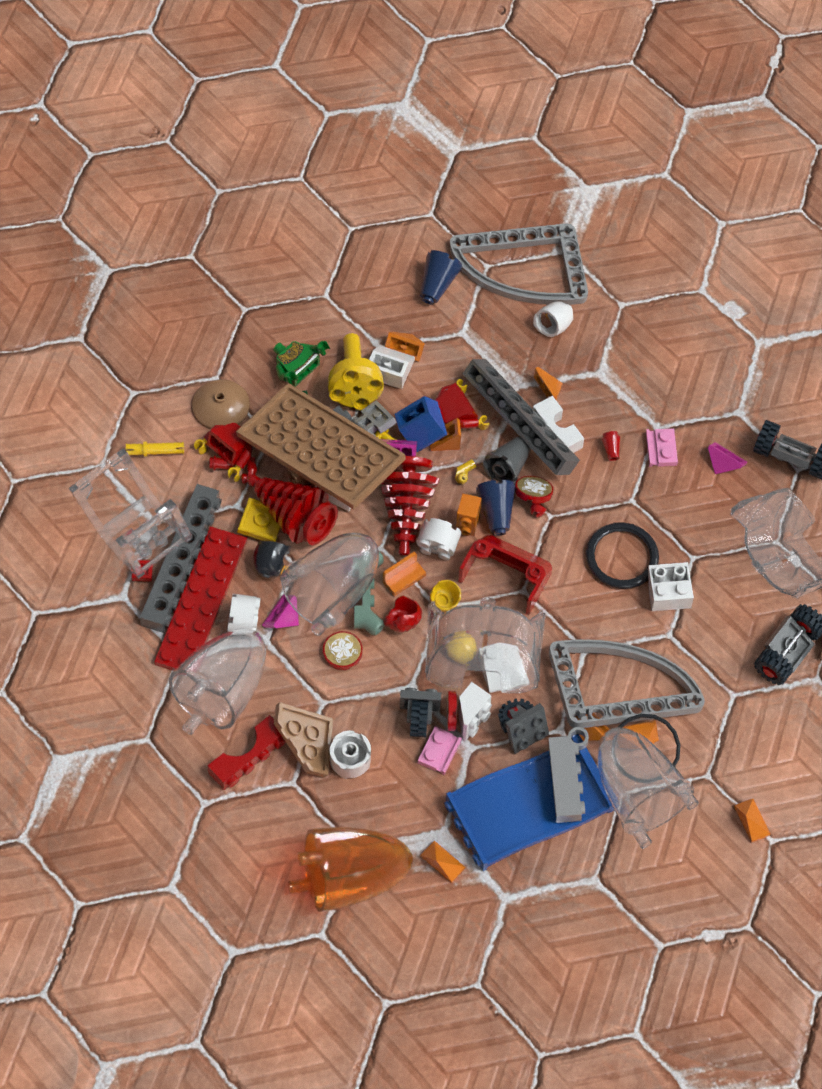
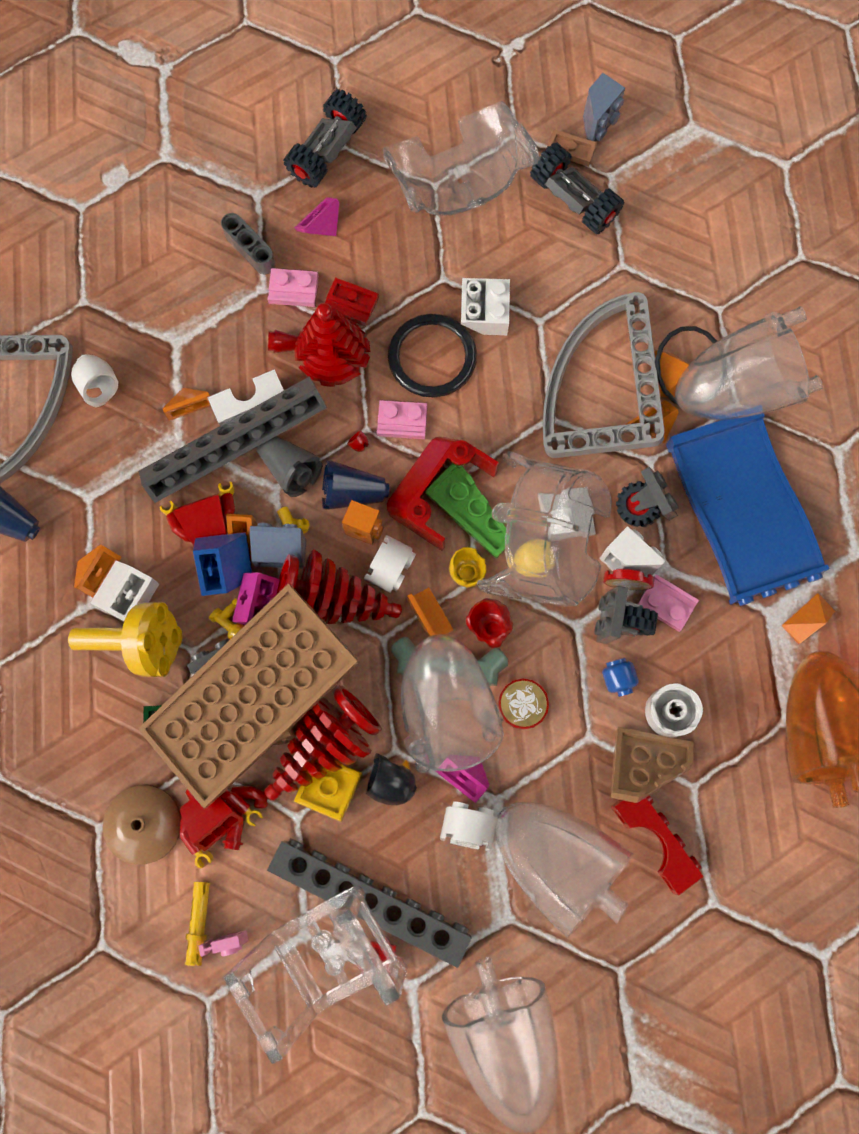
camera: 80 degrees left, 15 degrees up
red plate [154,526,248,677] -> none
green torso [273,341,330,387] -> none
light grey plate [352,400,397,436] -> none
tile [515,476,554,504] -> none
light grey hinge [548,727,589,823] -> none
orange slope [734,798,771,843] -> none
none -> bright pink plate [199,930,248,957]
none -> dark grey beam [221,213,276,275]
none -> sand blue slope [250,523,306,569]
none -> red plant [294,303,371,387]
none -> red plate [325,277,379,327]
none -> bright pink plate [377,400,427,439]
none -> bright green wing [425,463,514,559]
none -> clear windscreen [442,957,558,1133]
none -> blue head [602,658,639,697]

